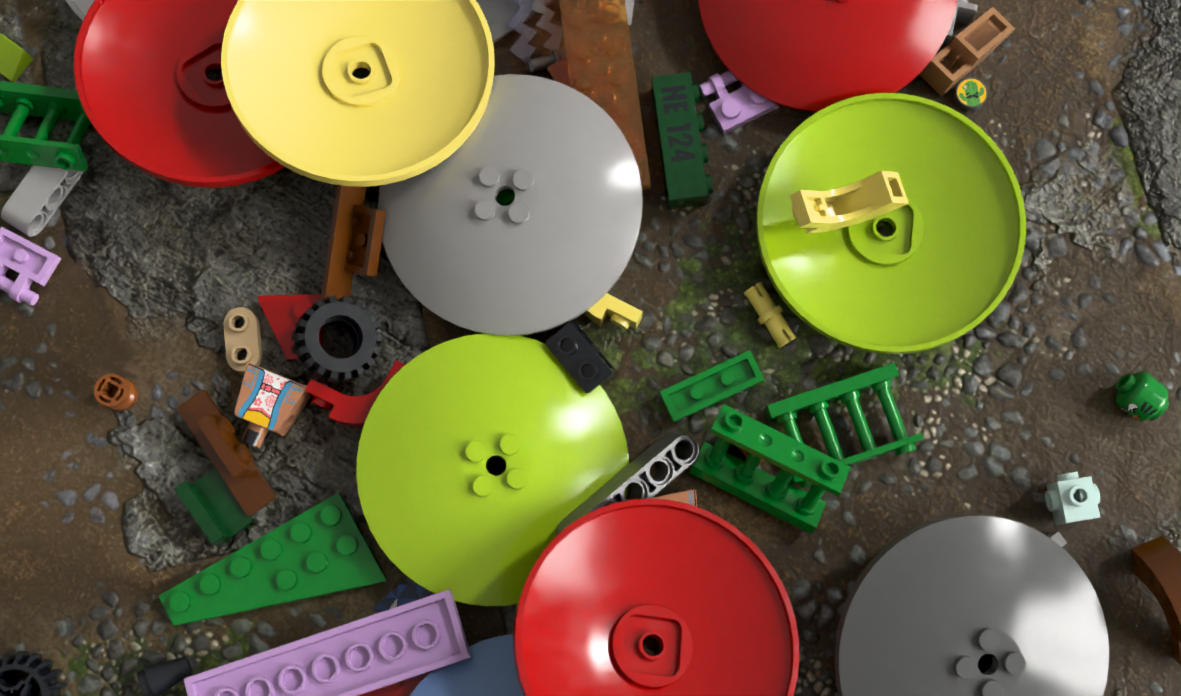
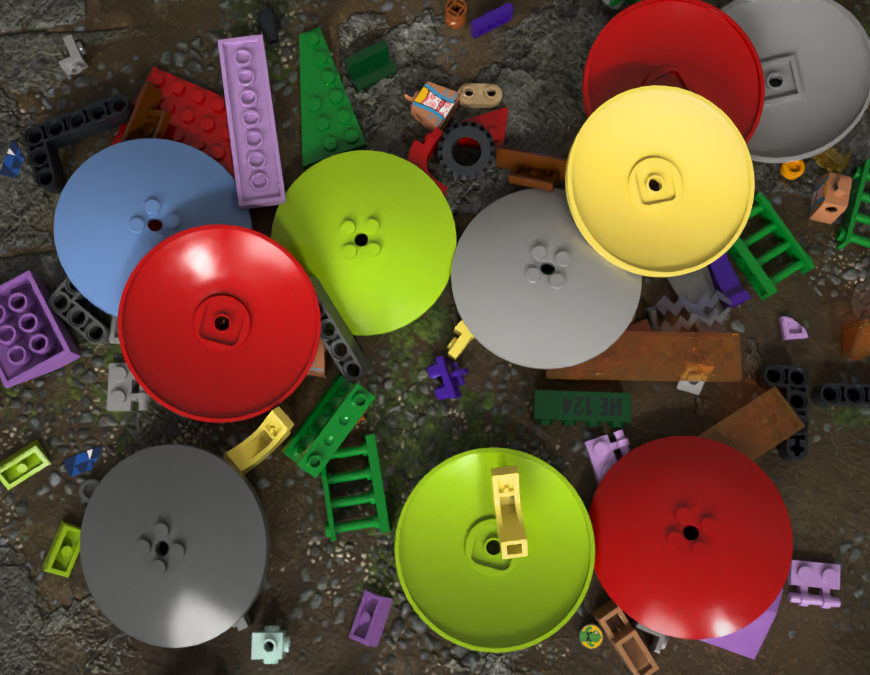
camera: 90 degrees right, 0 degrees up
reddish brown bracket [178,390,276,516] -> none
dark blue sticker [374,584,432,611] -> none
black bracket [546,322,619,393] -> none
green plate [659,350,765,423] -> none
light yellow pin [744,282,797,348] -> none
none -> light yellow arch [223,406,295,475]
none -> medium lavender slope [349,589,393,647]
none -> dark purple hips [427,356,469,399]
none -> dark purple plate [470,2,514,39]

